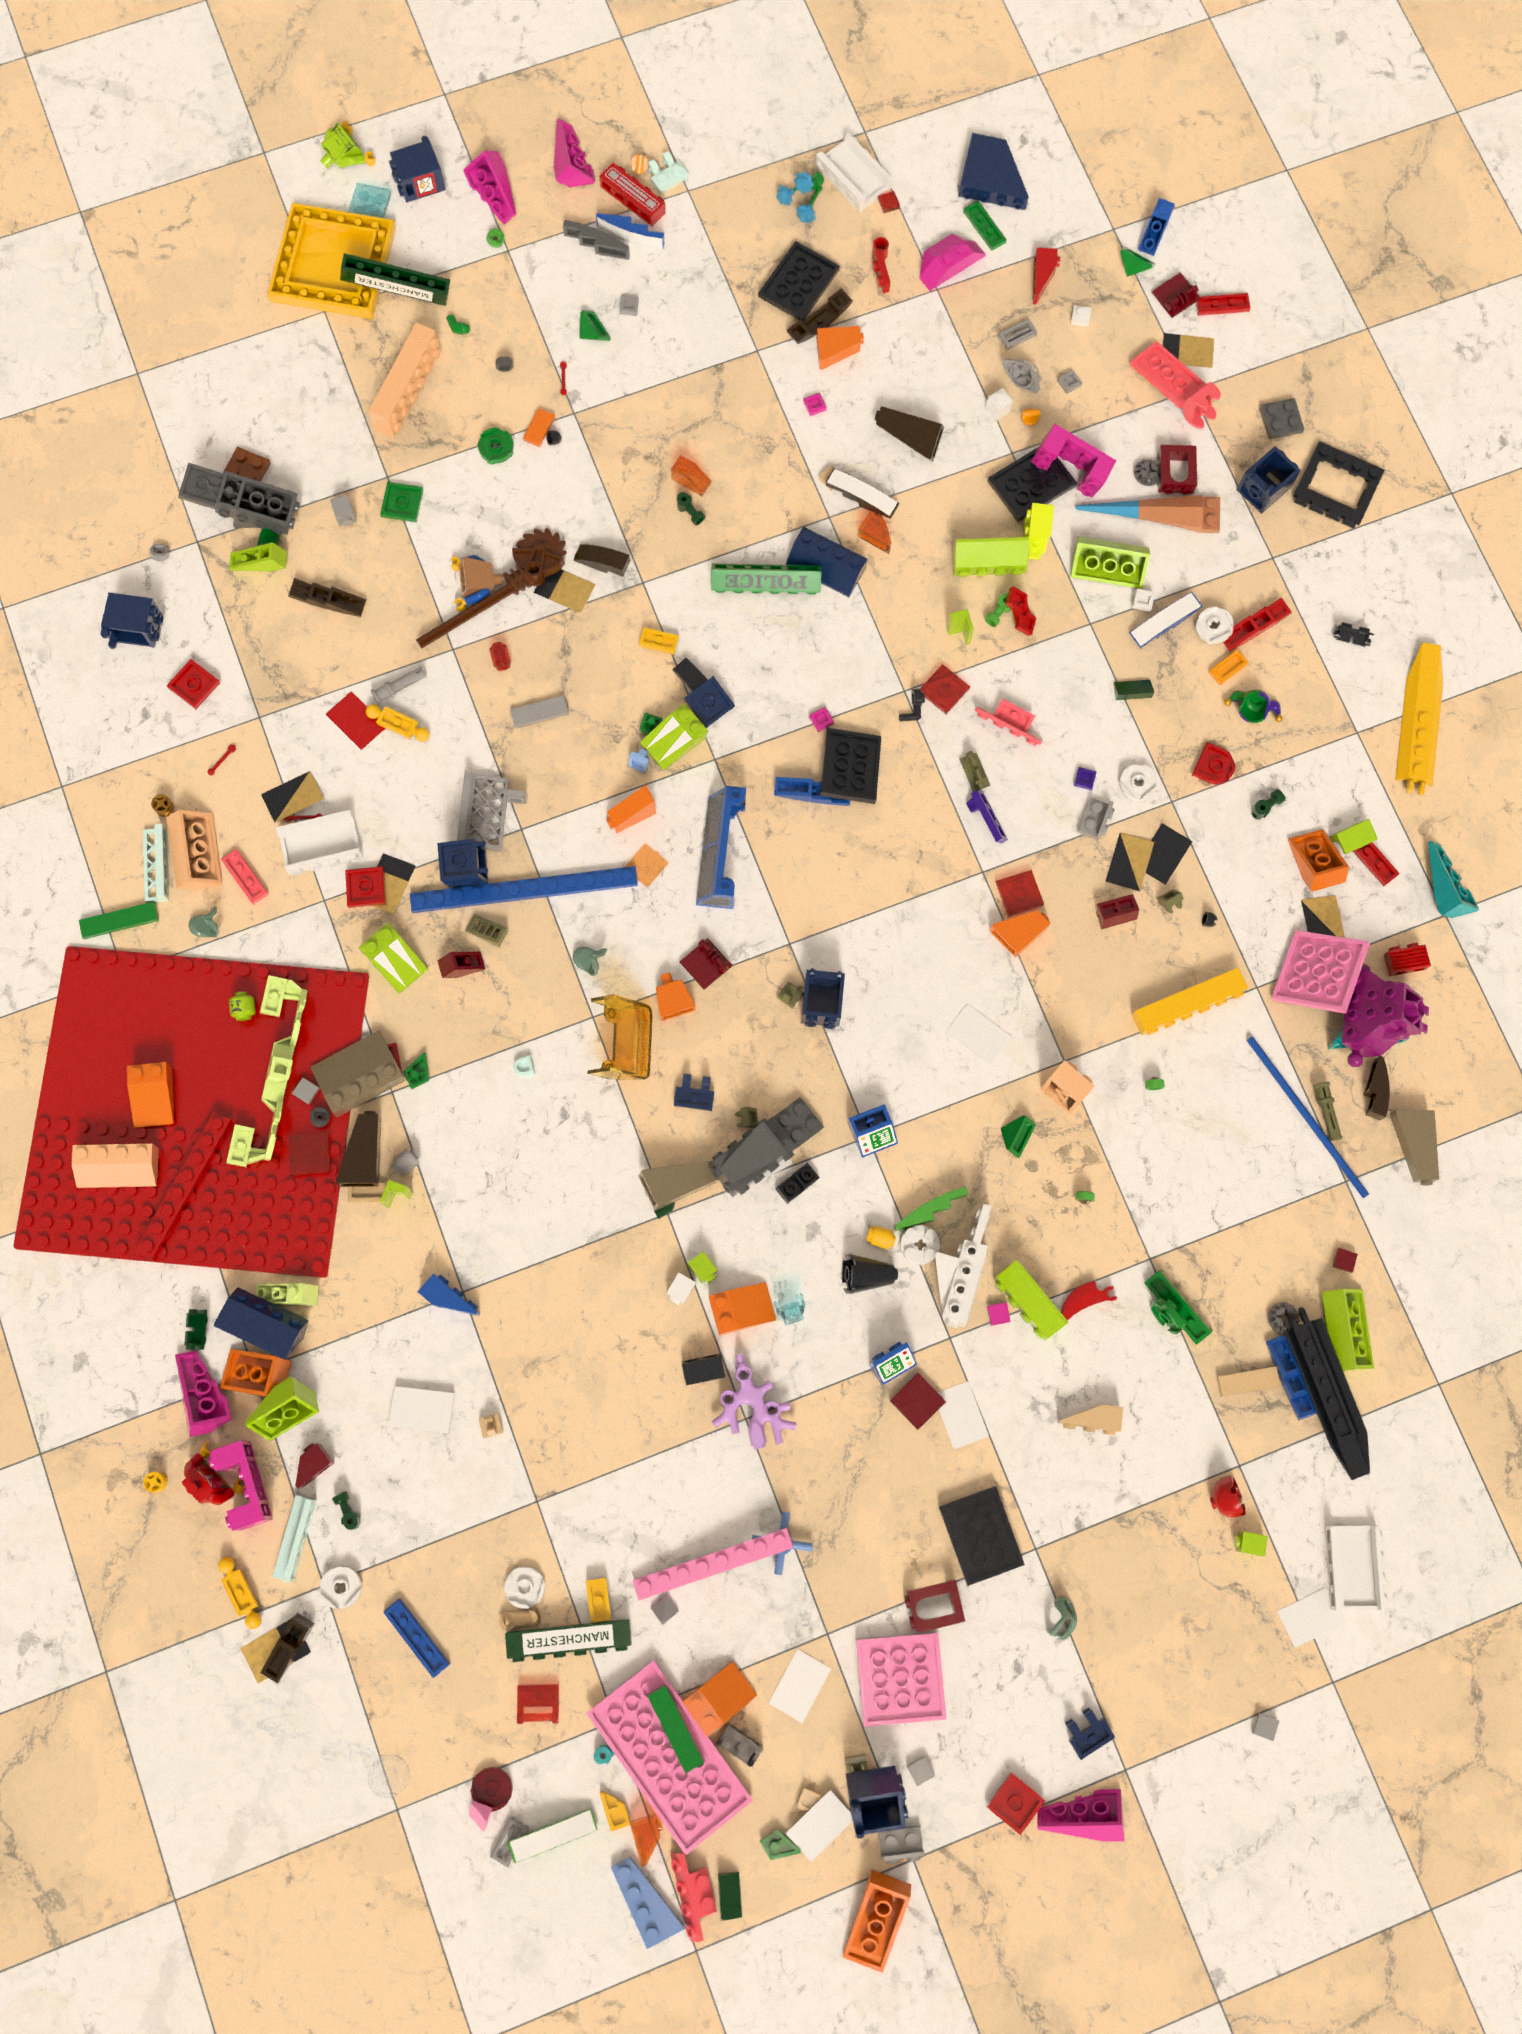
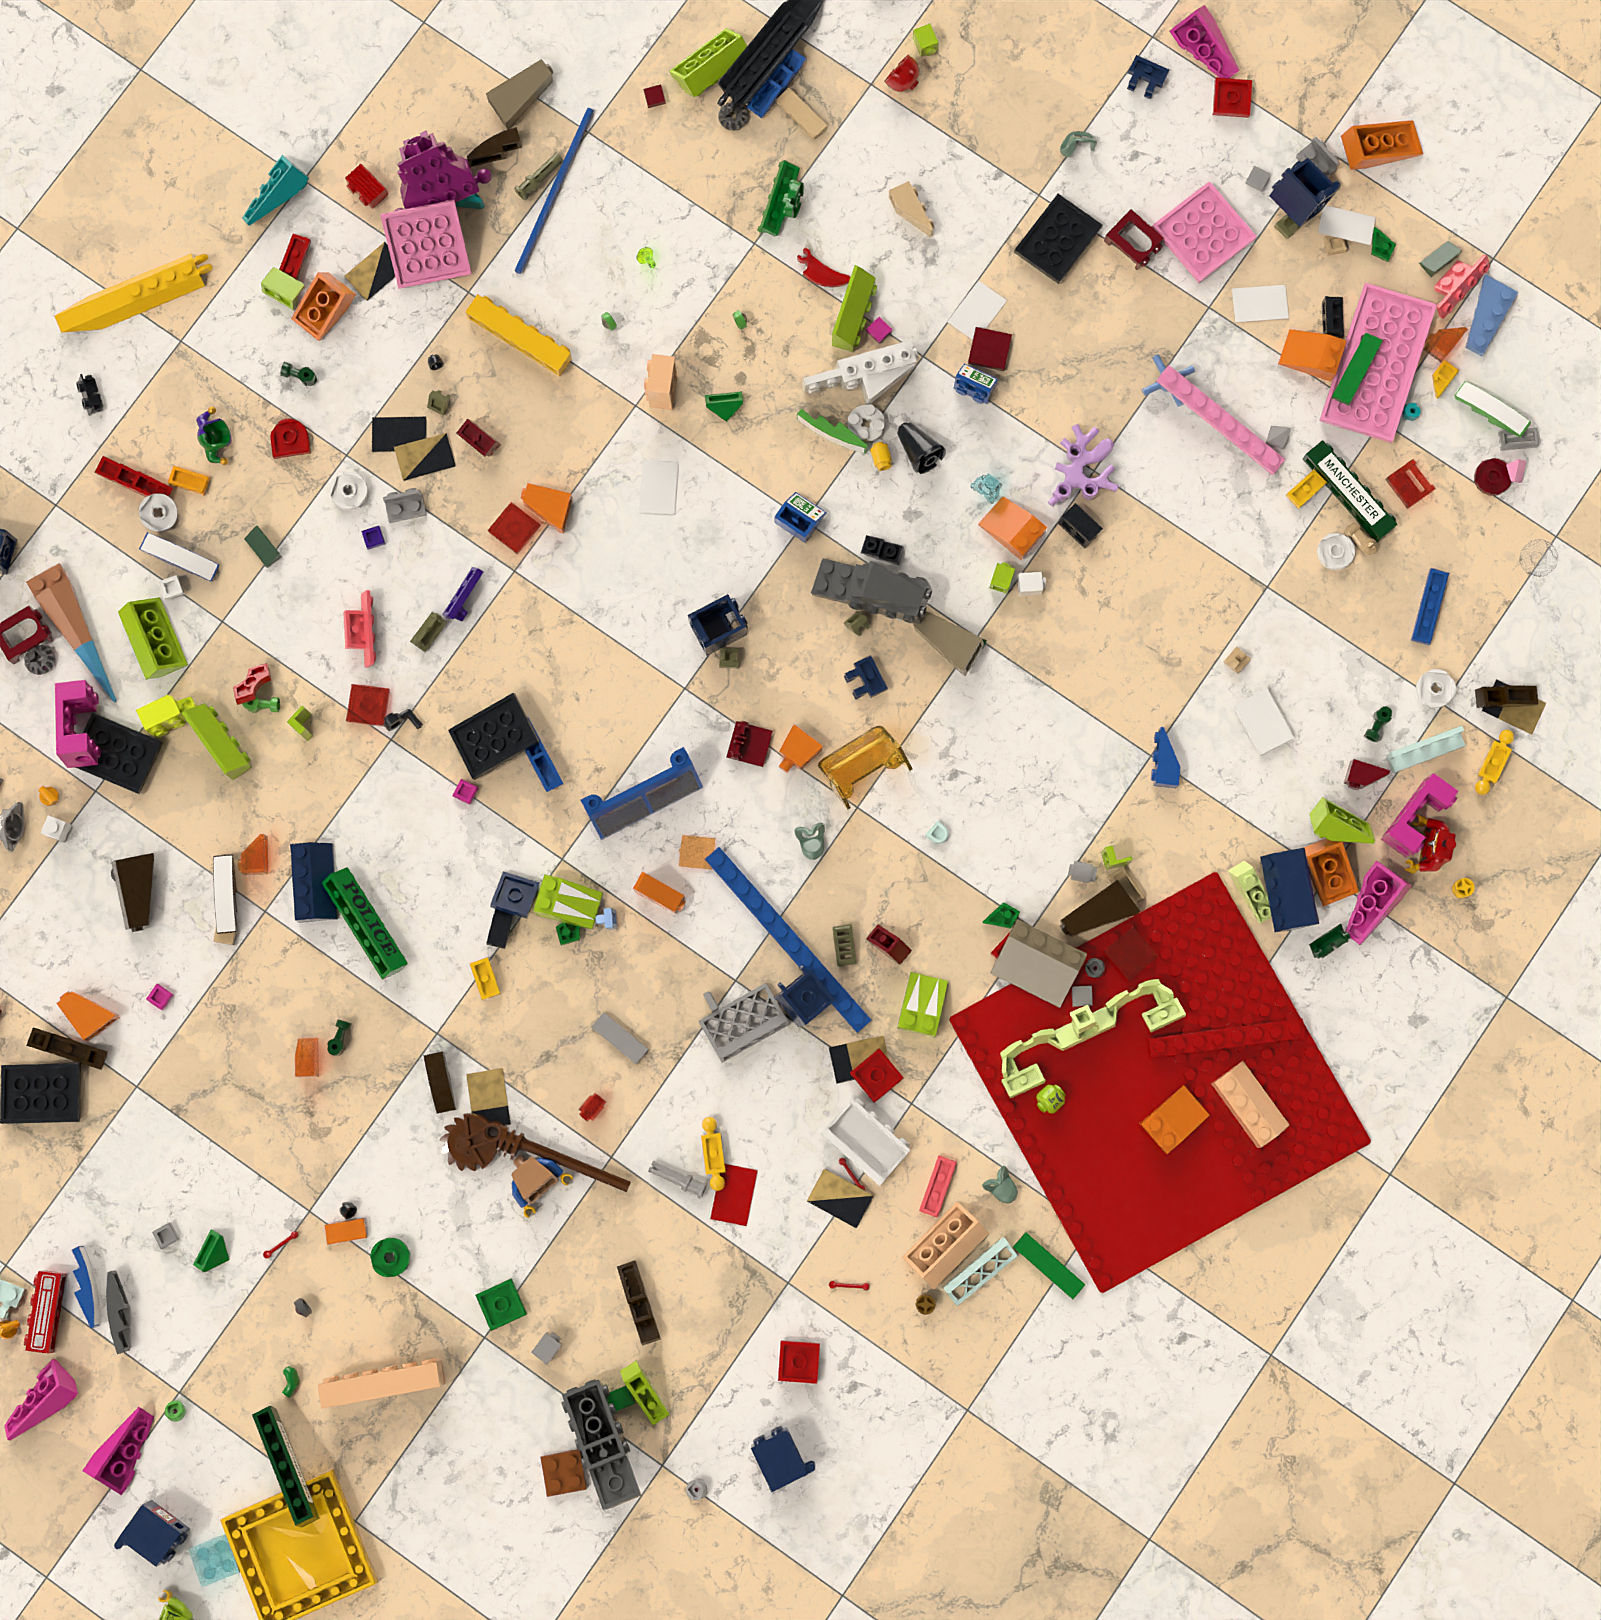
camera: 120 degrees left, 5 degrees up
none -> clear neon green plate [636,247,656,268]

